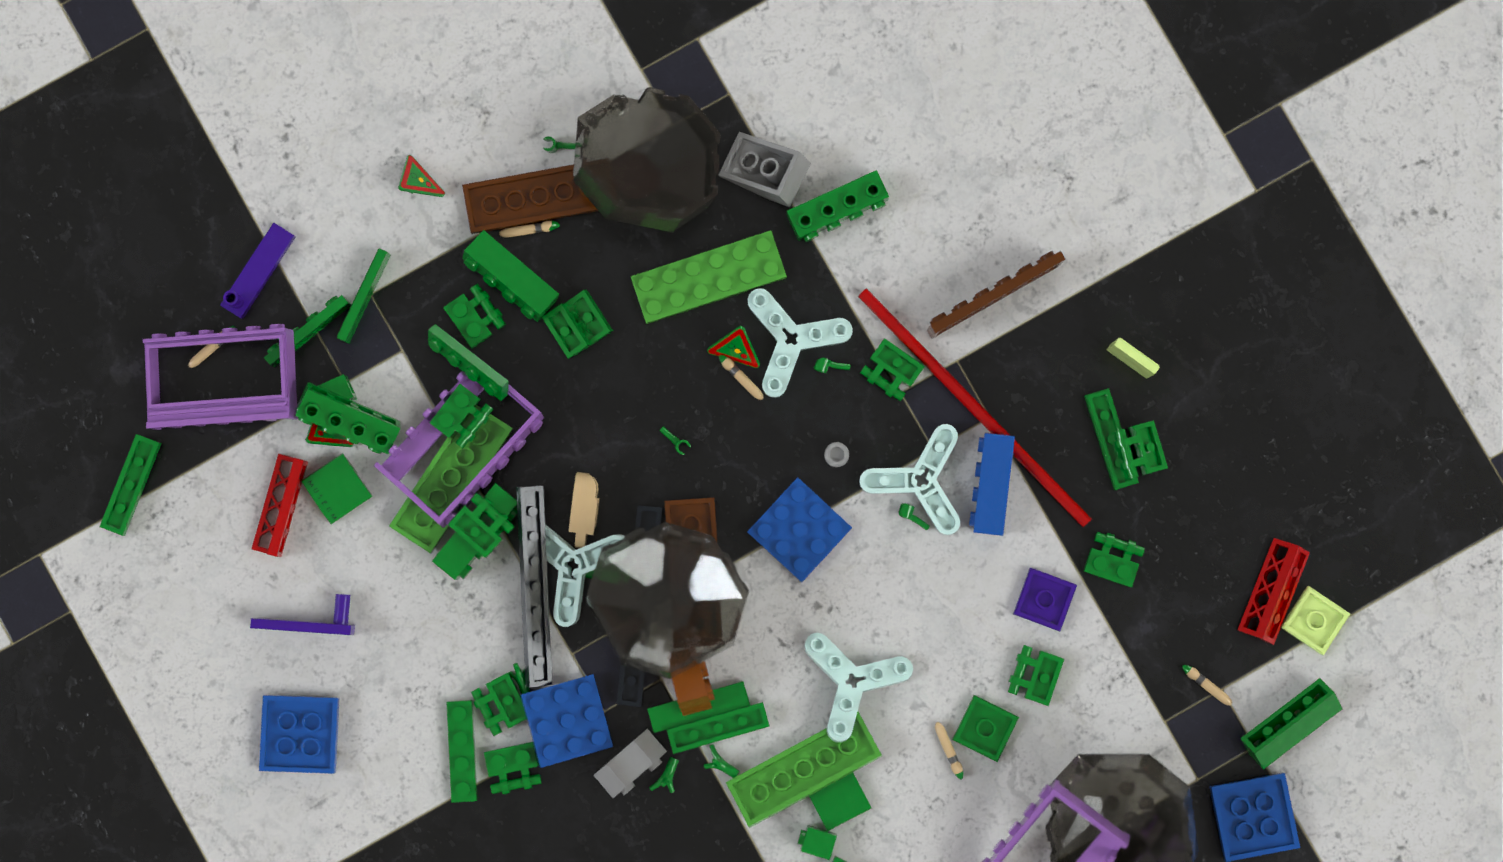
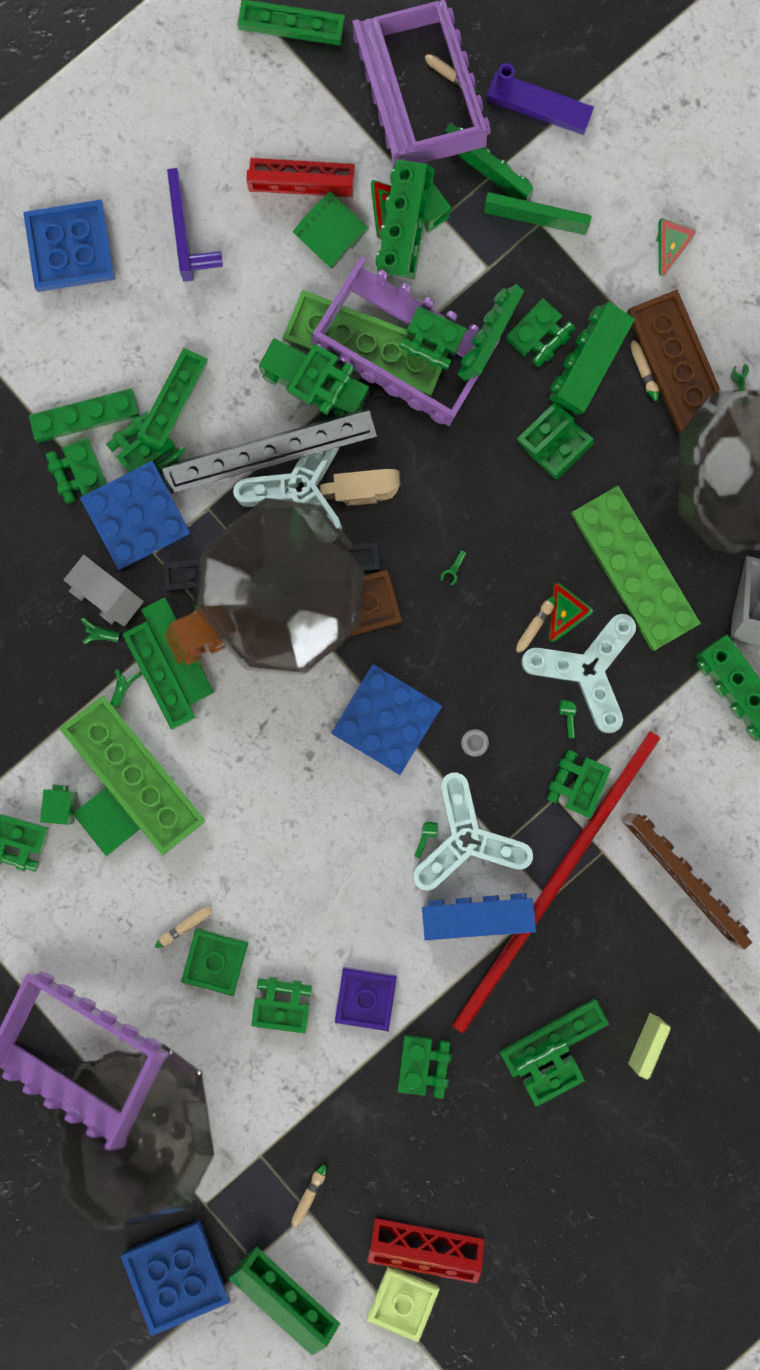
camera: 80 degrees right, 0 degrees up
light aqua piece [804,633,913,743] -> none
none -> green plate [137,347,208,452]

